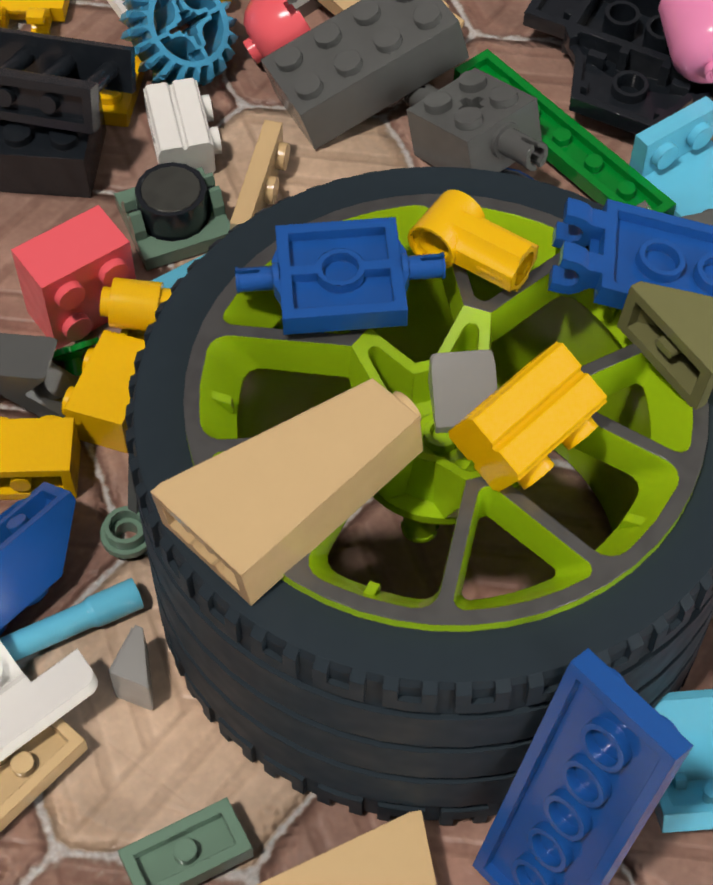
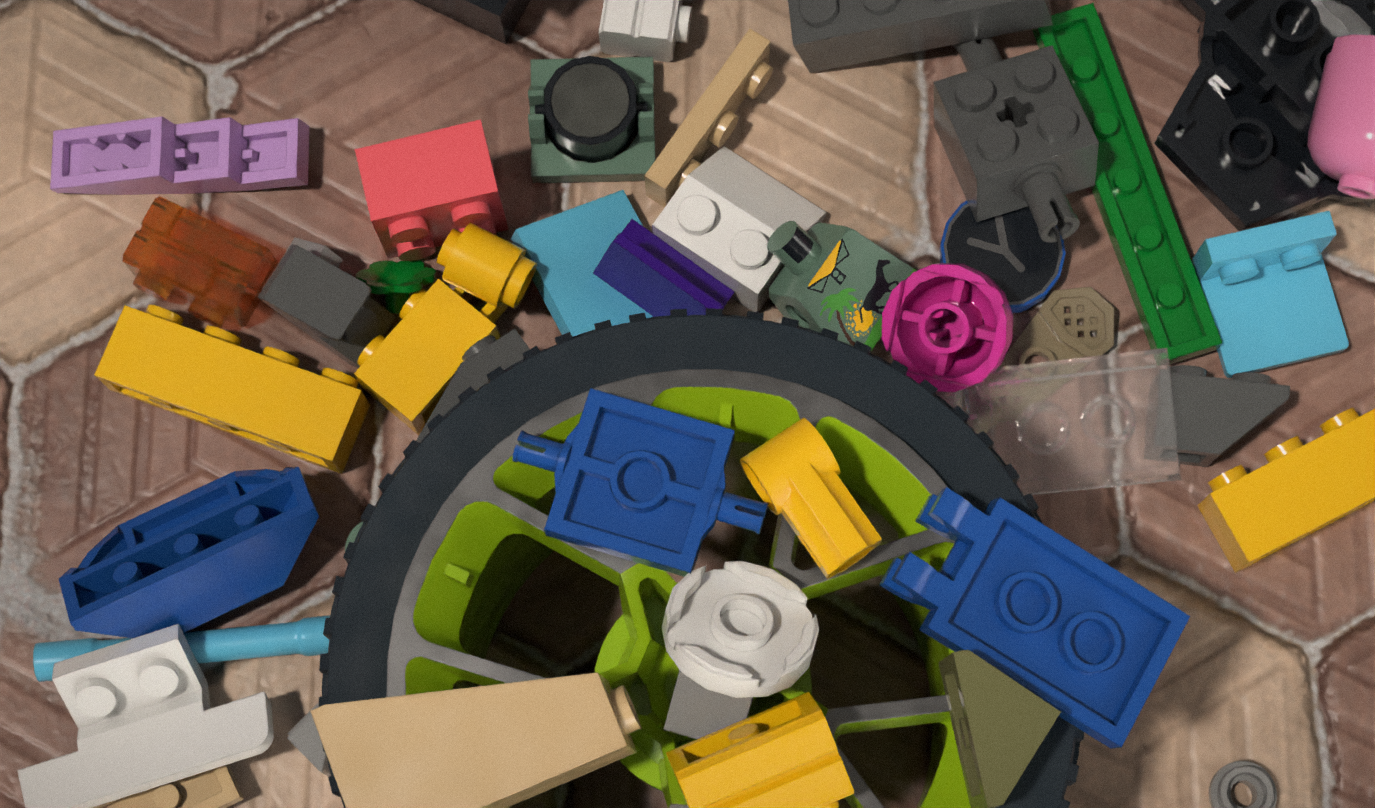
camera: 25 degrees right, 20 degrees up
none -> white tile [662,561,819,698]

